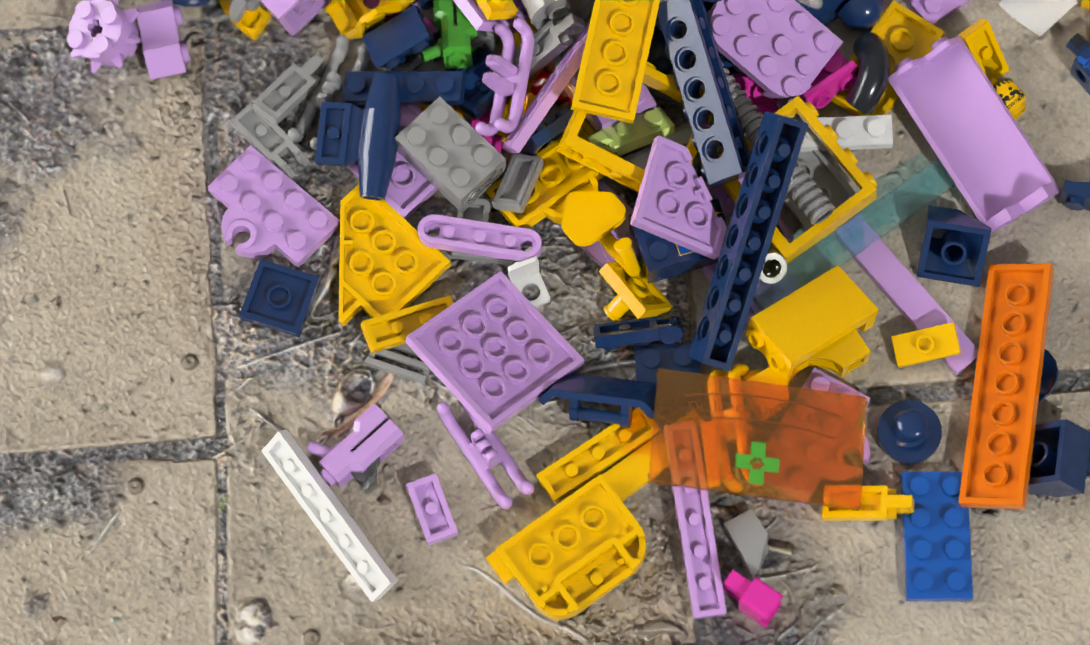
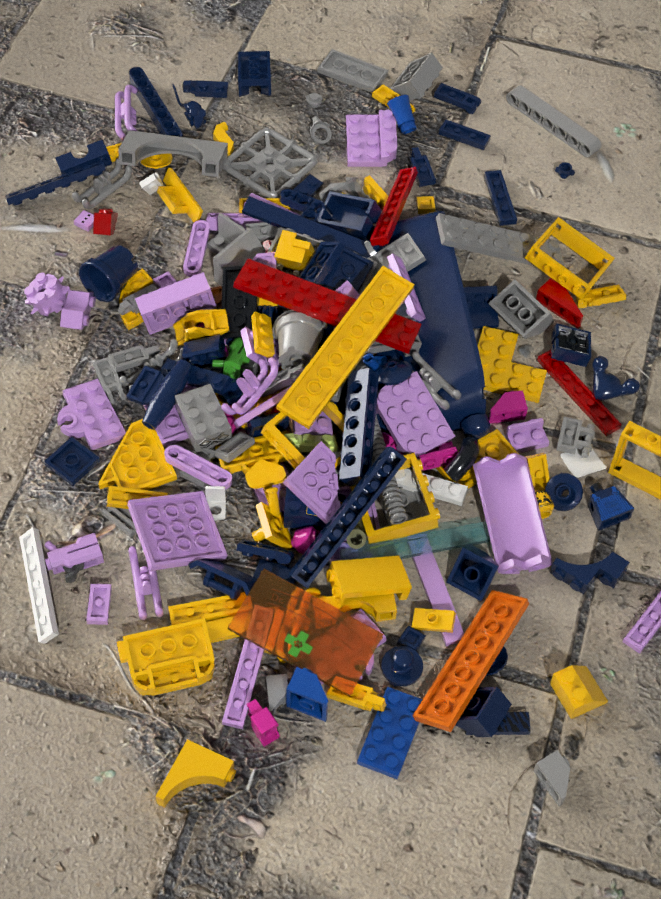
camera: 15 degrees right, 15 degrees down
none -> blue slope [286,667,328,722]
none -> dark pink head [291,526,320,554]
none -> dark blue tile [397,626,426,652]
none -> dark blue dish [545,473,583,511]

